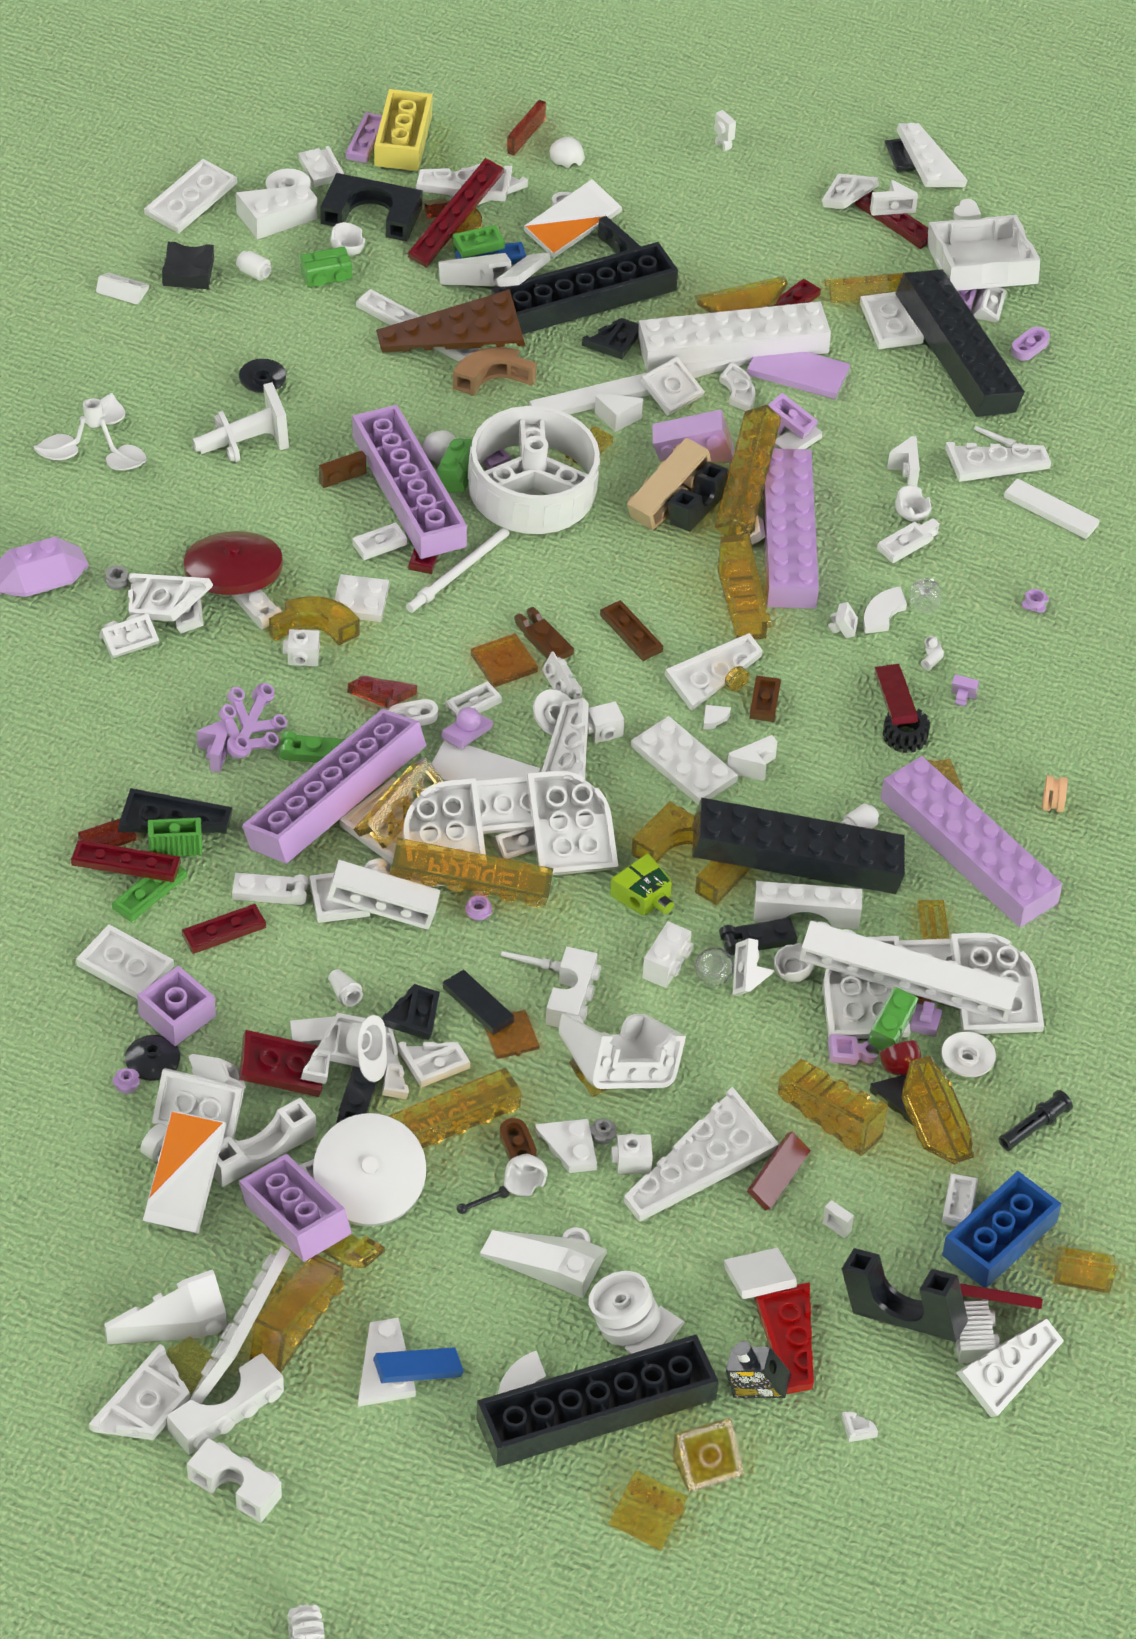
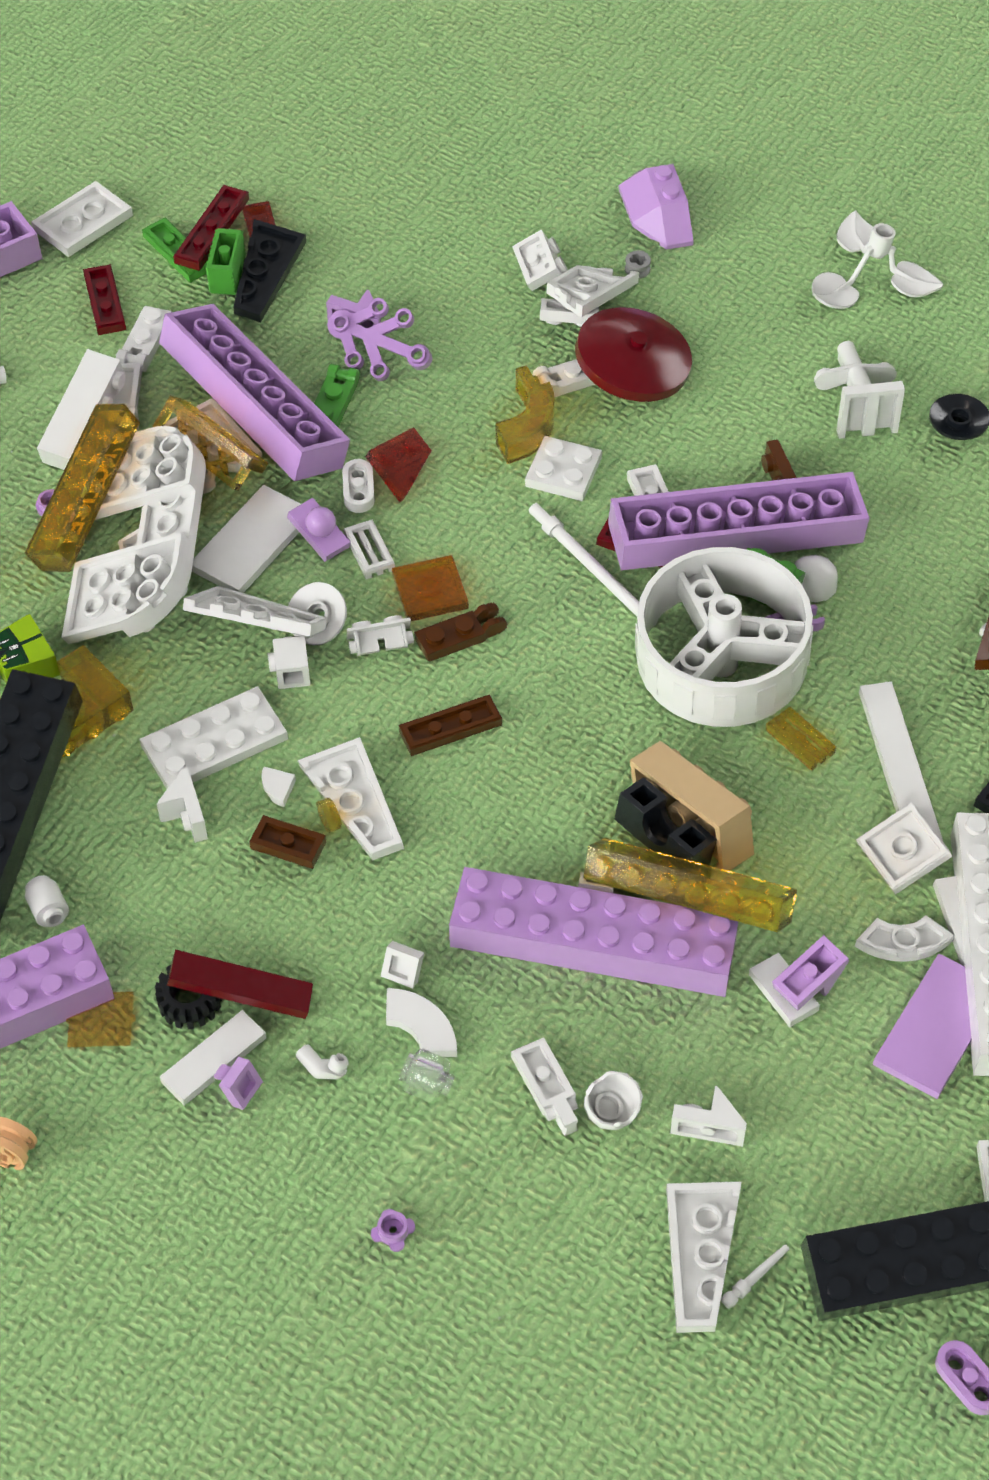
camera: 105 degrees right, 5 degrees up
white brick [283,629,320,666] -> none
medium nougat arch [453,347,537,395] -> none
white slope [595,393,643,432] -> none
lavender wedge [652,409,734,462] -> none
clear yellow wedge [717,533,771,640] -> none
white tile [1004,478,1099,539] -> none
none -> white tile [160,1010,266,1106]

